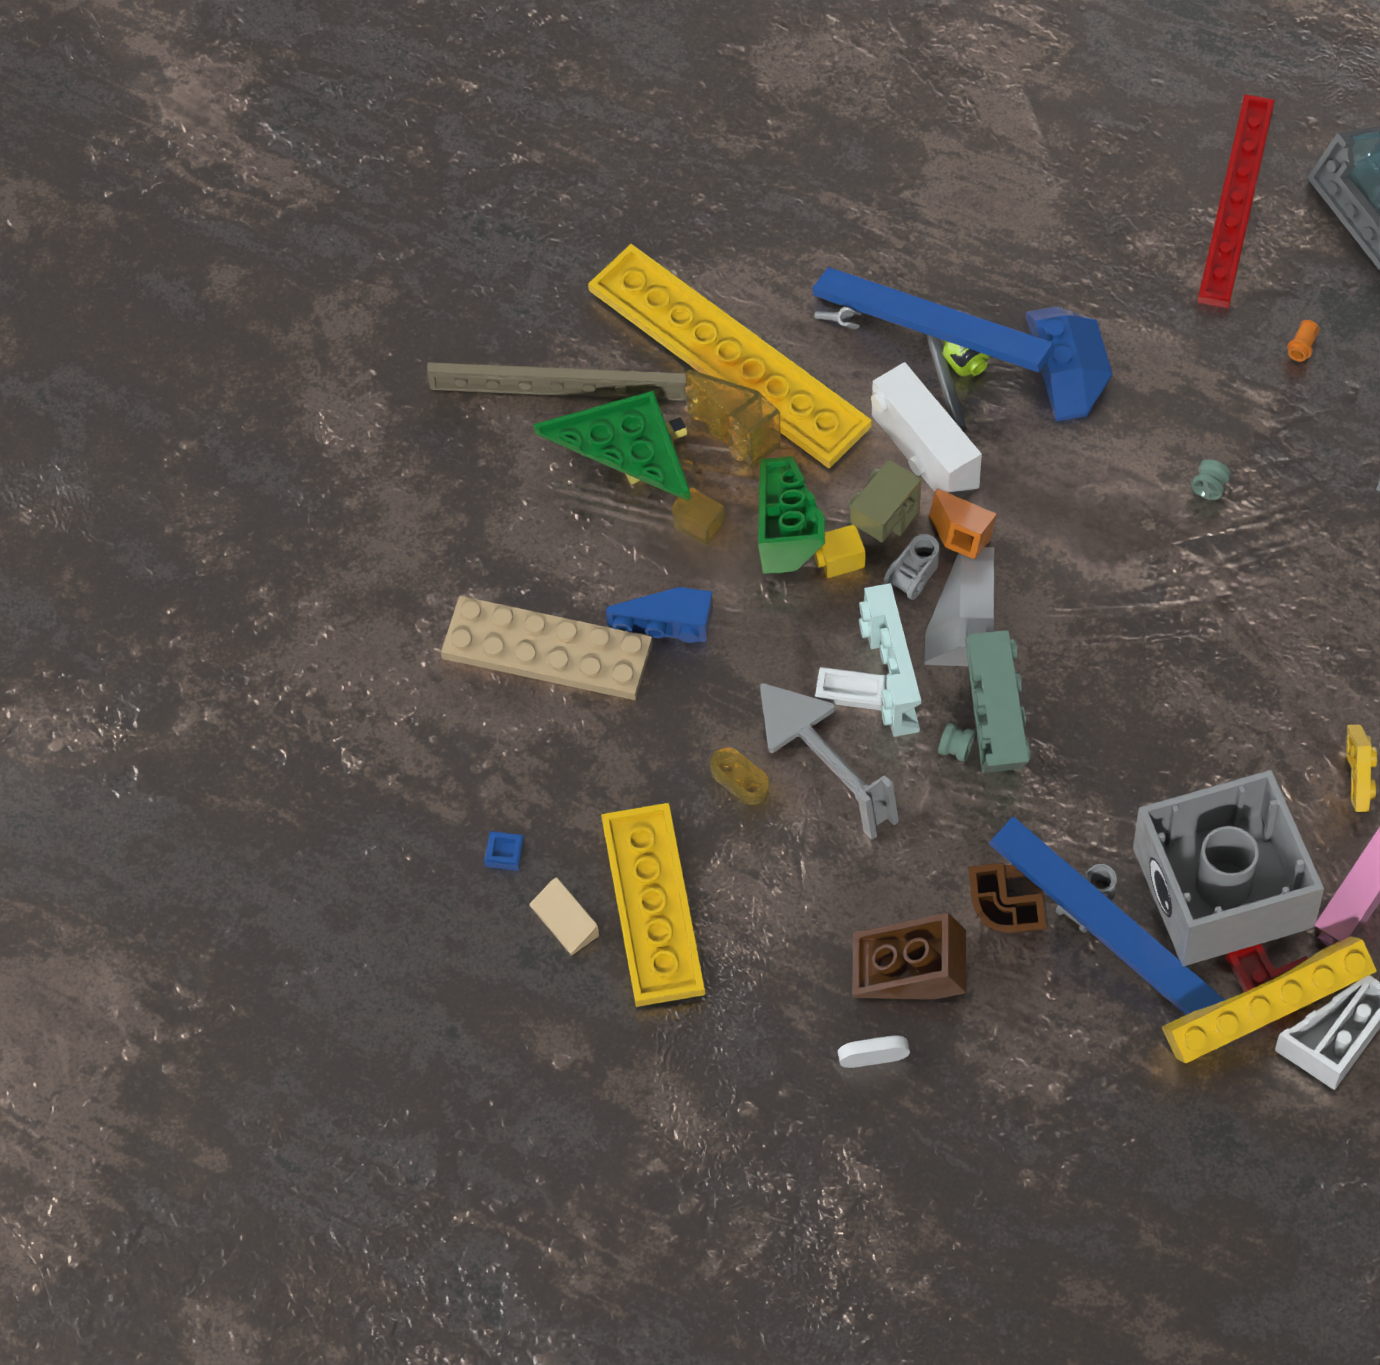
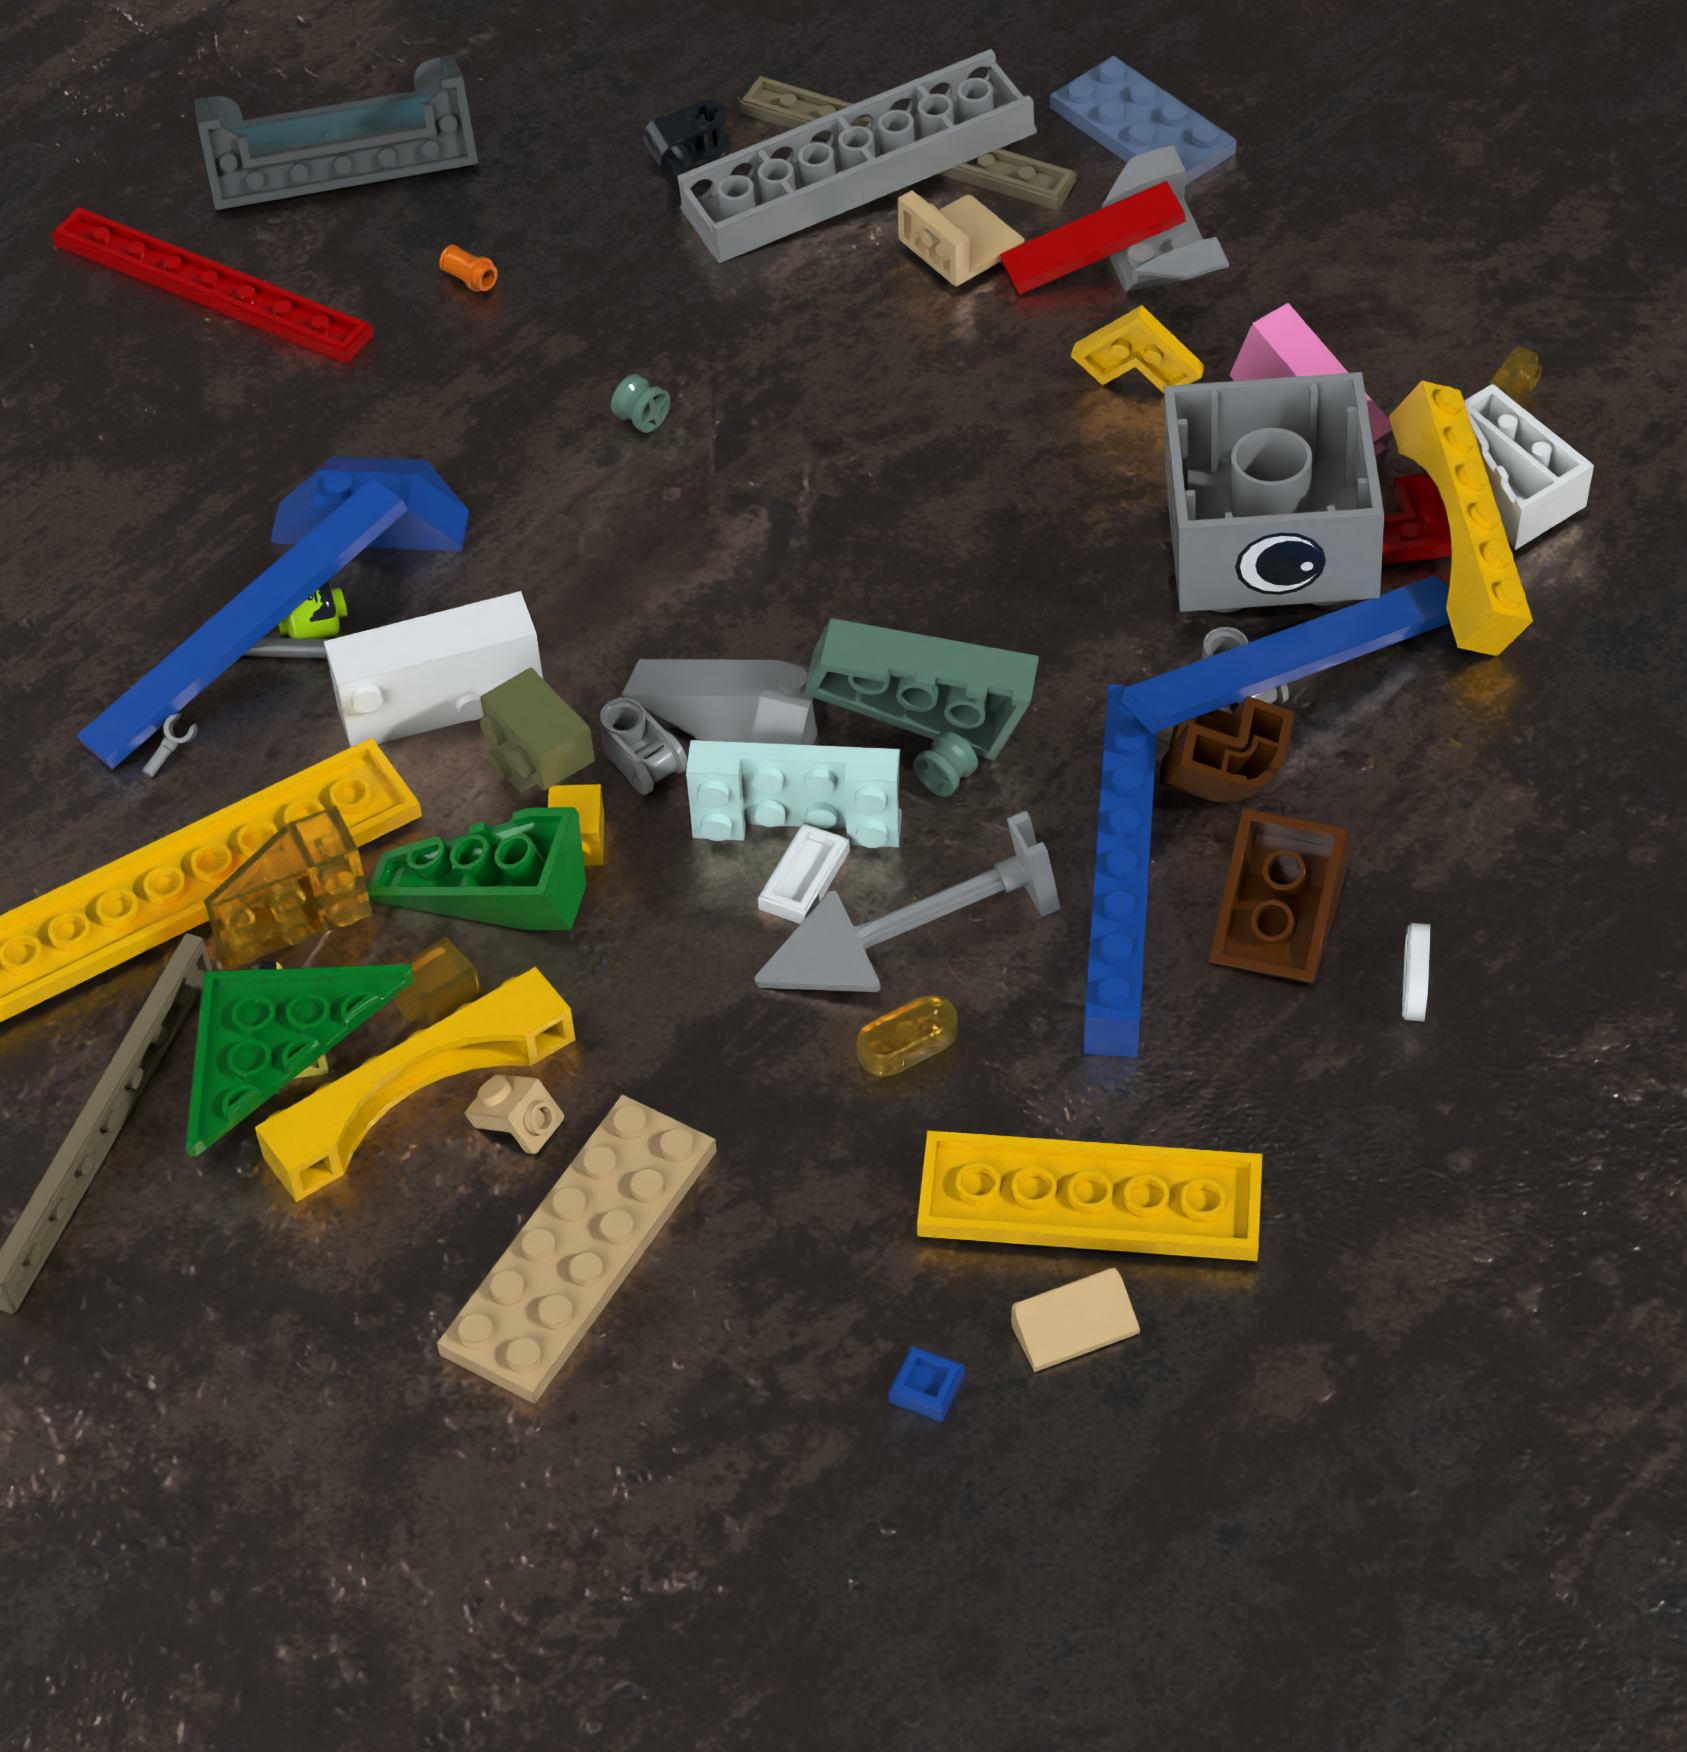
camera: 75 degrees left, 10 degrees down
blue slope [606,587,713,643] -> none
orange slope [929,488,997,560] -> none
none -> yellow arch [255,967,575,1202]
none -> tan bracket [464,1074,564,1154]
none -> blue brick [1083,684,1157,1058]

